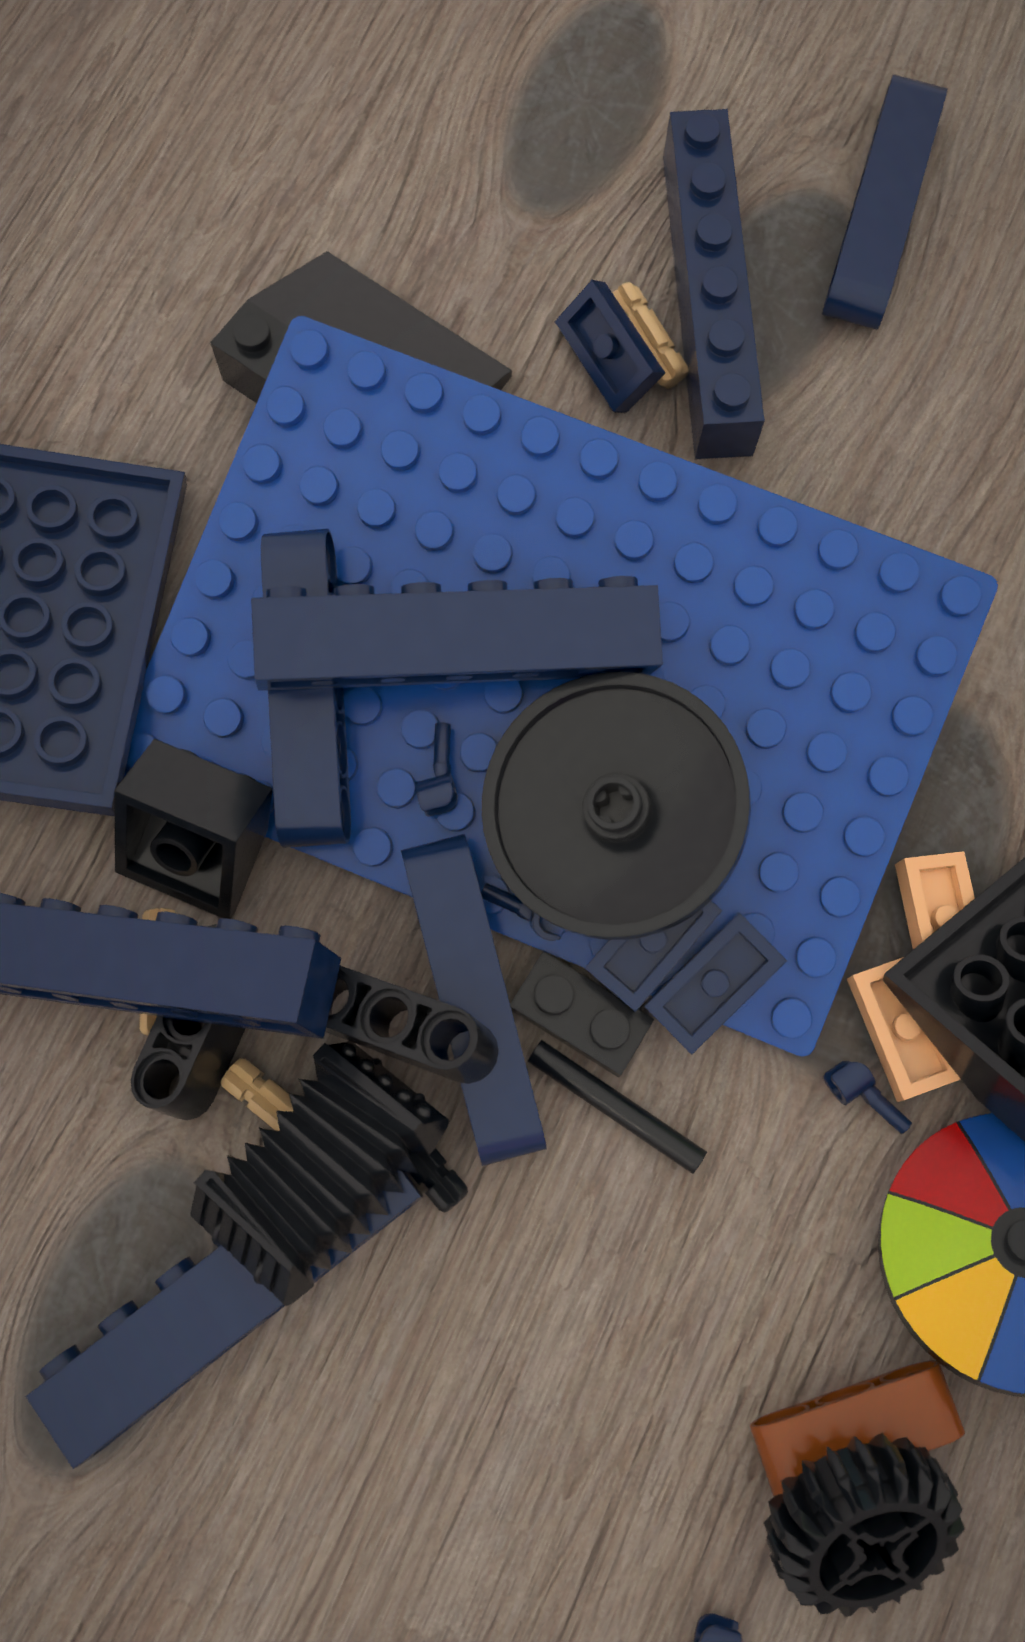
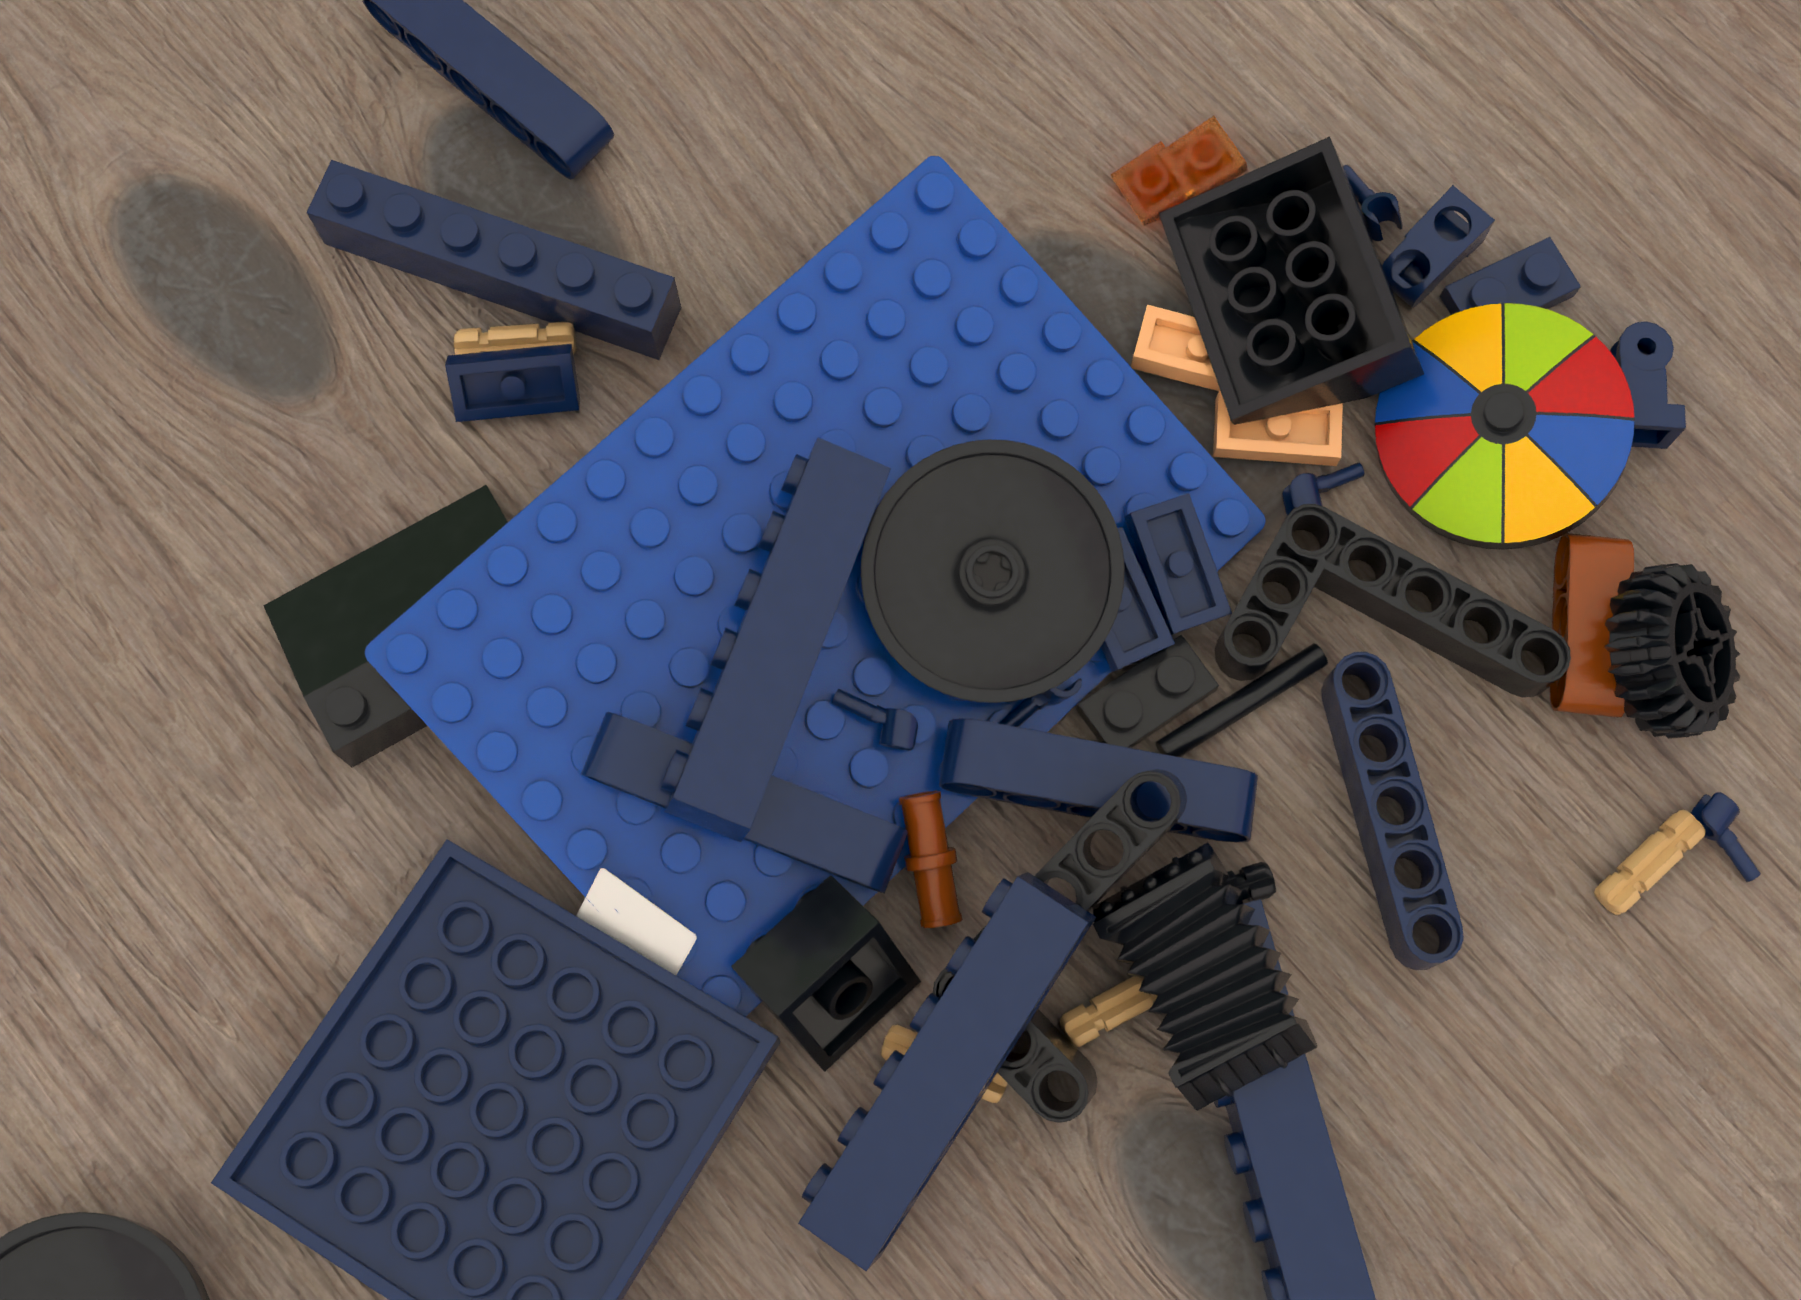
camera: 65 degrees left, 0 degrees up
none -> white sticker [576,868,697,975]
none -> dark orange pin [899,791,963,928]
none -> black beam [1214,504,1571,698]
none -> dark blue beam [1321,652,1464,970]
none -> tan axle [1594,810,1706,915]

